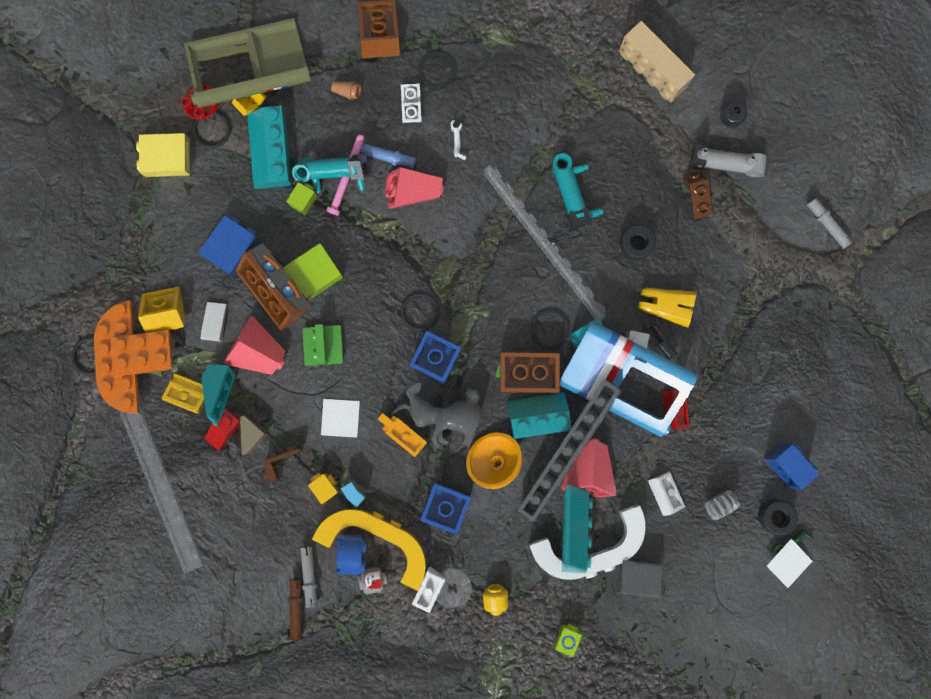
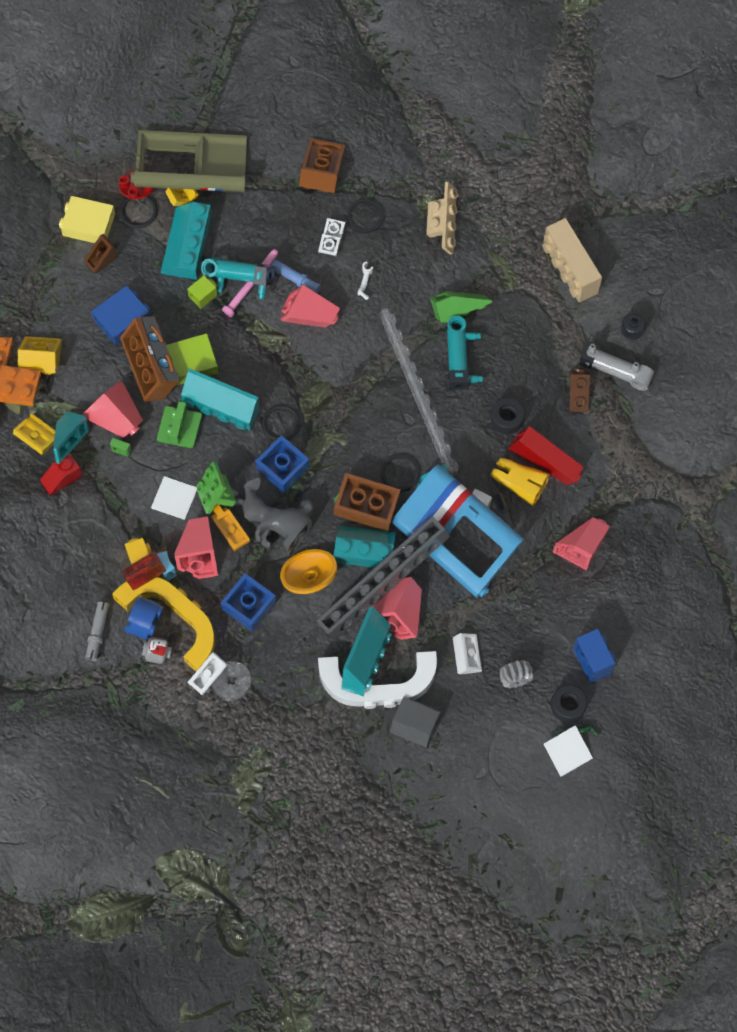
camera: 15 degrees right, 15 degrees down
white slope [200,302,227,342] -> none
dark tan slope [240,416,268,455] -> none
reddish brown bracket [262,446,303,483] -> none
reddish brown pin [288,579,303,640] -> none
nougat cone [332,81,361,100] -> none
yellow head [483,584,509,616] -> none
lime brick [554,623,582,657] -> none
red slope [662,390,690,429] -> none
light grey pin [807,197,853,249] -> none
none -> reddish brown slope [83,234,117,274]
none -> bright green tile [110,438,132,457]
none -> clear red slope [122,551,166,590]
none -> coral slope [174,516,218,579]
none -> slope [181,368,260,430]
none -> bright green bracket [197,461,236,514]
none -> tan bracket [427,182,458,255]
none -> bright green slope [430,291,492,323]
none -> red slope [508,426,584,486]
none -> coral slope [553,518,610,570]

